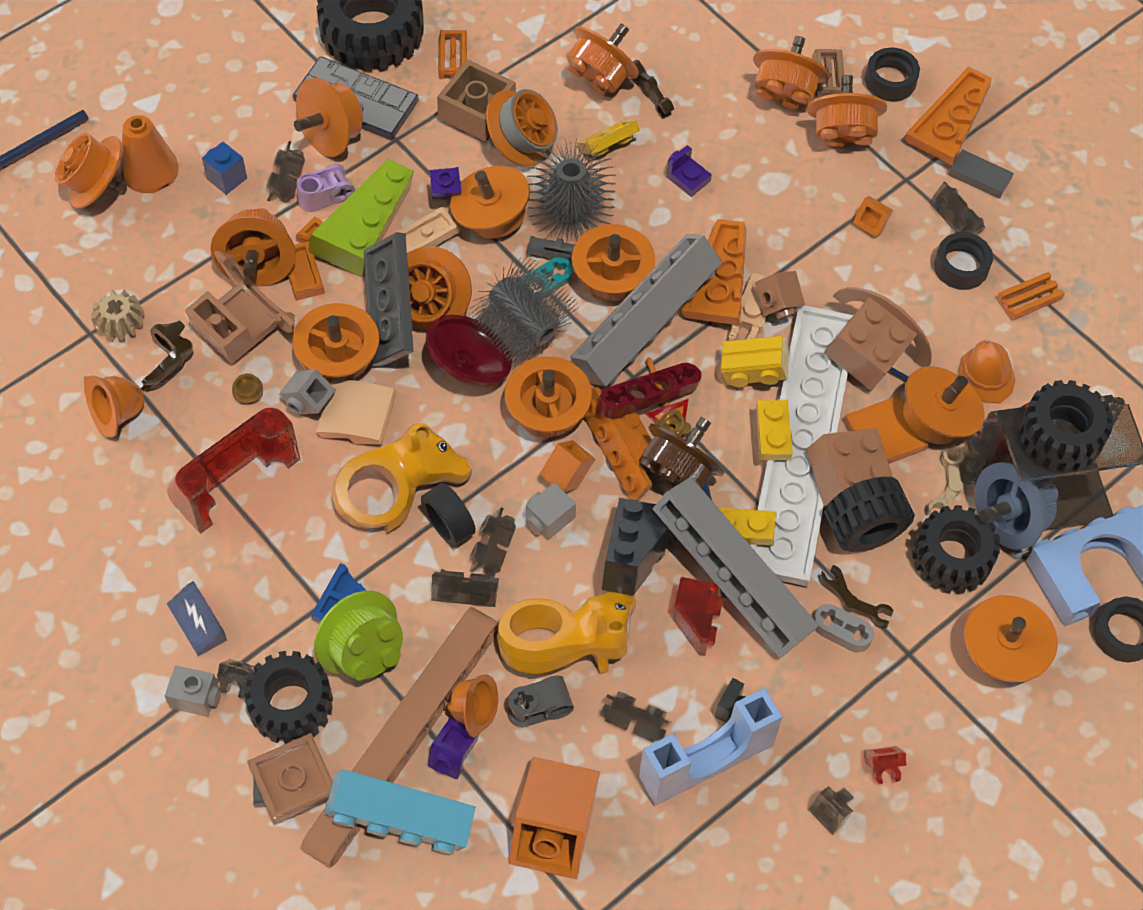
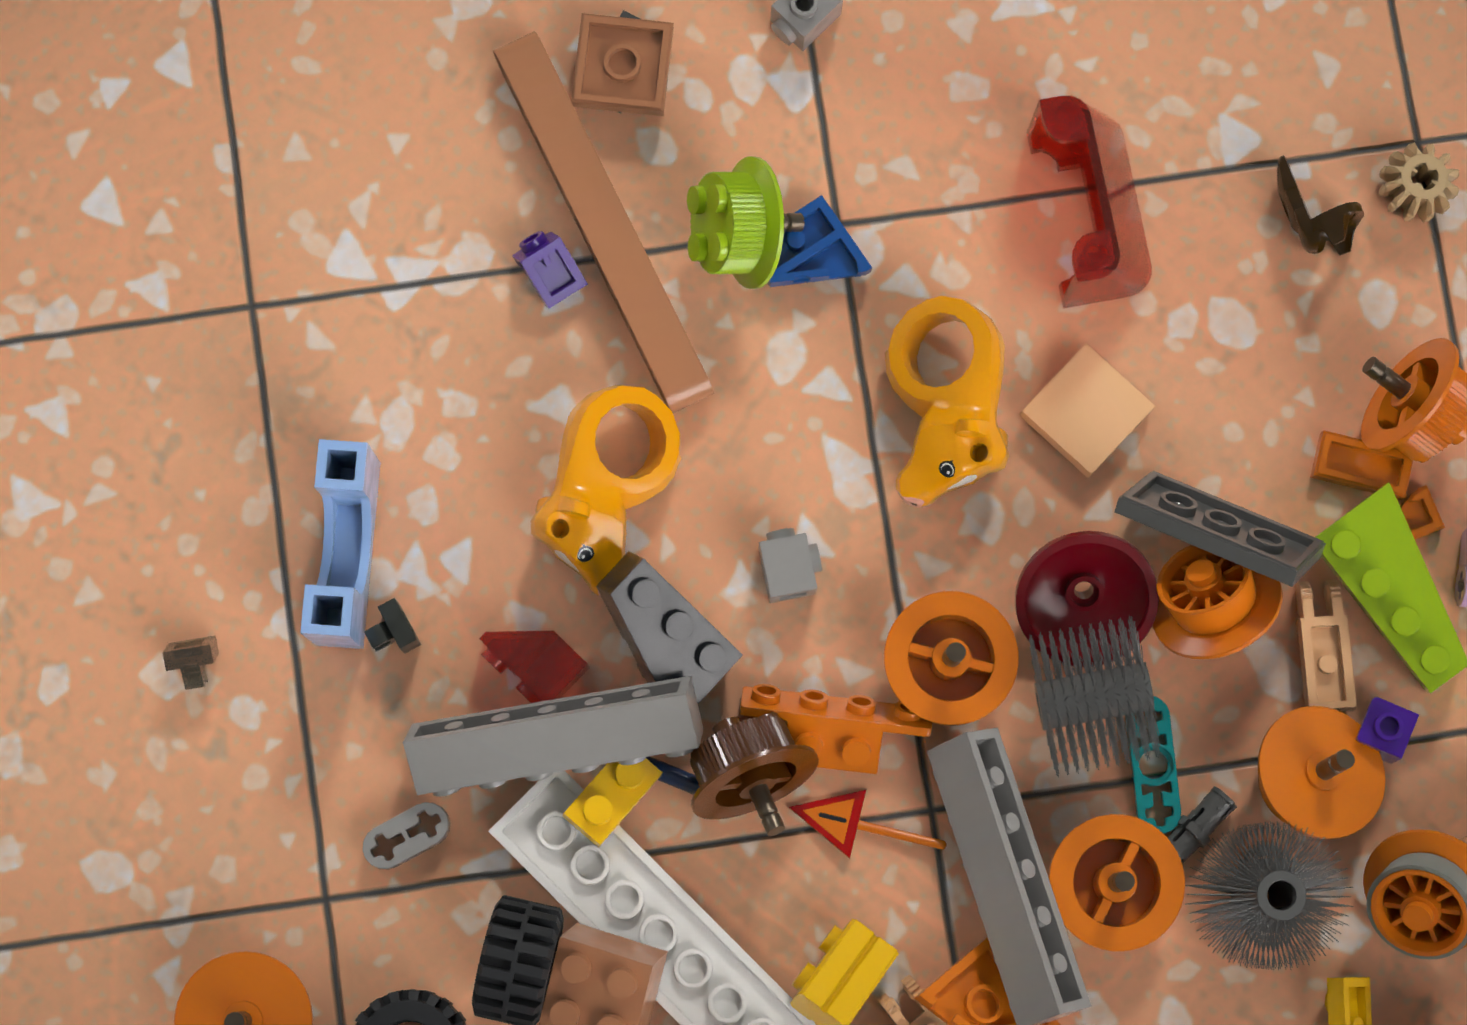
camera: 120 degrees right, 20 degrees up
orange piece [84,375,144,437] -> none
clear blue slope [167,581,227,656] -> none
nougat piece [185,251,295,364] -> none
clear smoke tile [217,659,255,698] -> none
pearl gold plate [232,373,263,403] -> none
black tyre [244,651,333,744] -> none
light grey brick [279,369,336,415] -> none
orange piece [293,303,379,383] -> none
medium azure brick [324,769,476,854] -> none
black tyre [421,483,476,546] -> none
clear smoke hinge [431,569,499,607] -> none
orange piece [447,674,499,738] -> none
clear smoke hinge [469,507,516,577] -> none
dark grey piece [508,676,574,728] -> none
orange slope [509,757,600,879] -> none
orange brick [539,440,596,492] -> none
dark red beam [597,363,702,418] -> none
clear smoke hinge [600,691,672,743] -> none
pearl gold plate [654,409,691,437] -> none
yellow plate [756,400,793,460] -> none
dark brown piece [820,565,894,629] -> none
clear red tile [864,746,907,784] -> none

